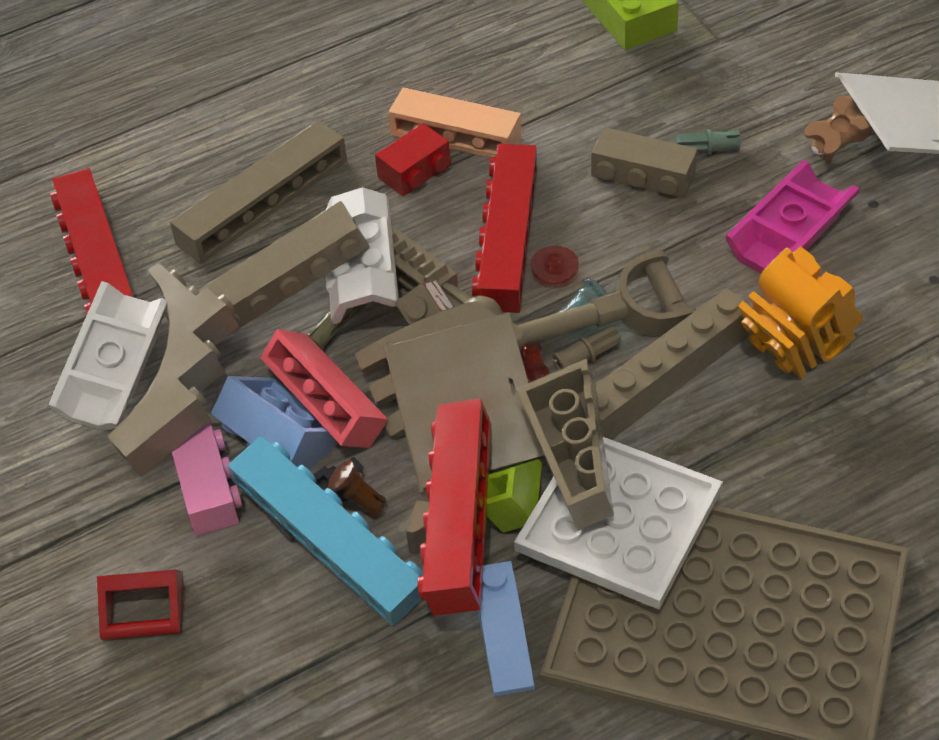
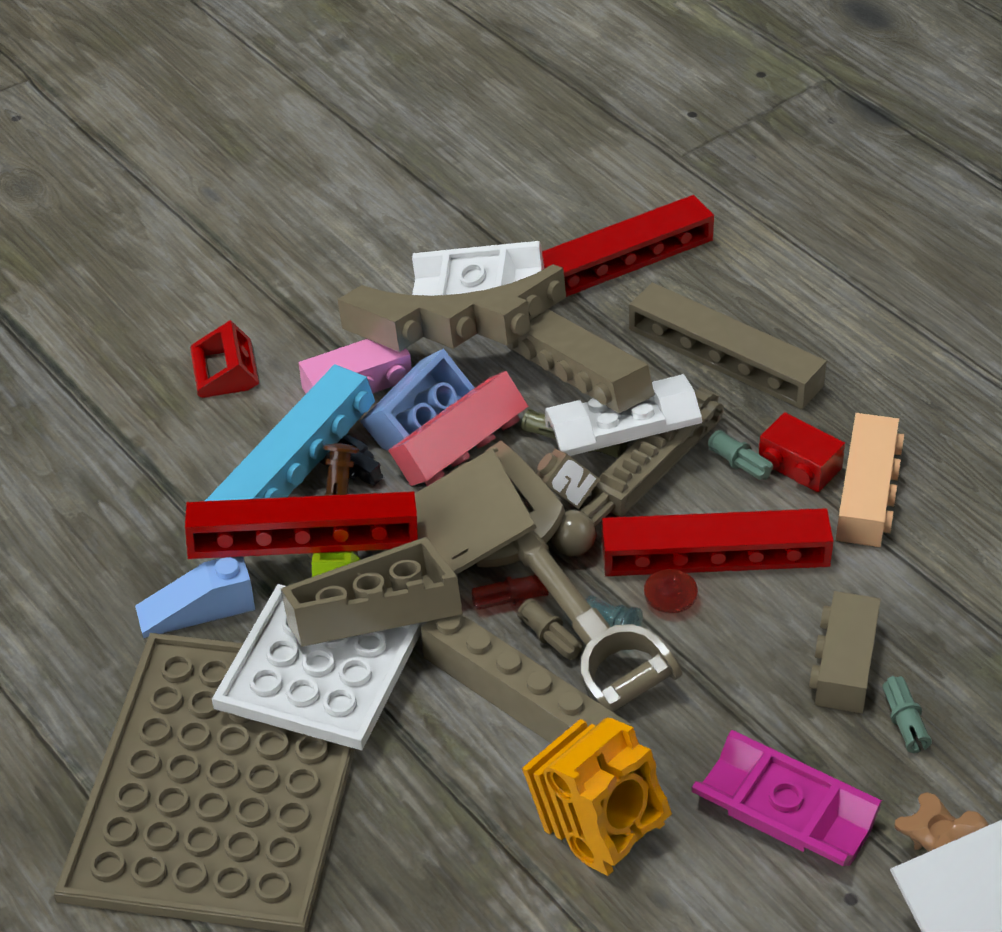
camera: 80 degrees right, 5 degrees down
none -> sand green axle [708,430,773,480]

